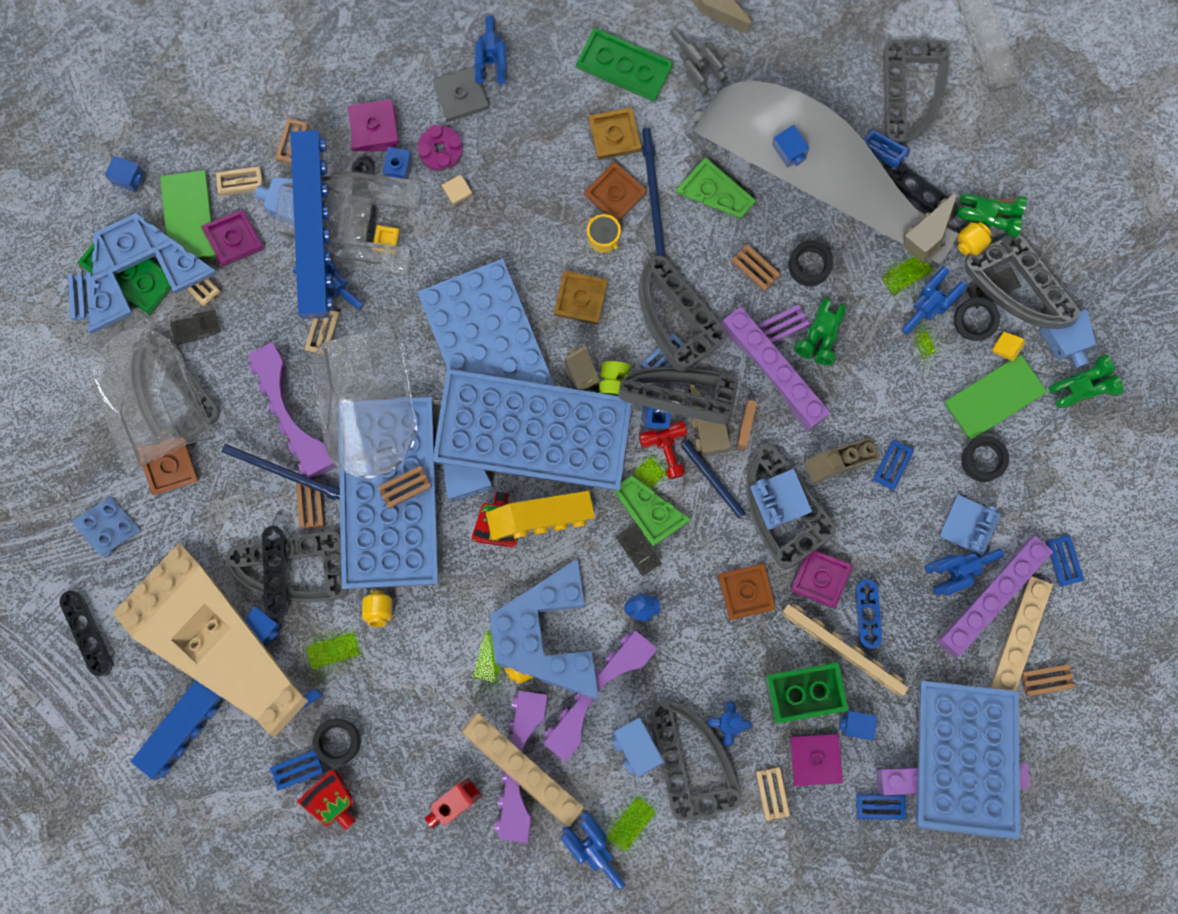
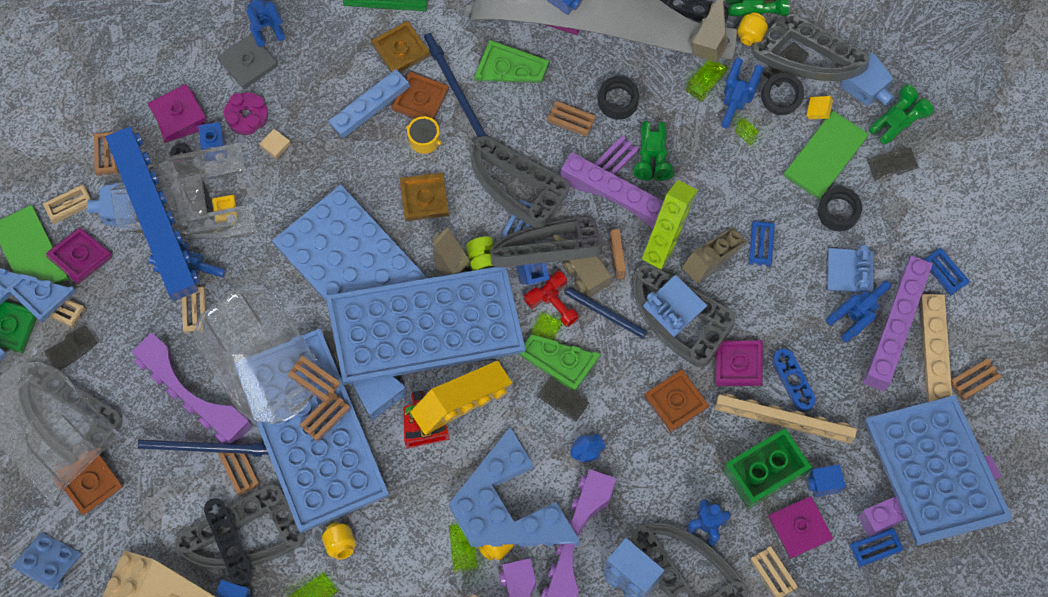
camera: 20 degrees left, 10 degrees down
none -> medium nougat tile [287,356,341,403]
none -> medium blue plate [329,69,410,138]
none -> lime brick [642,180,698,270]
none -> clear smoke slope [867,147,918,181]

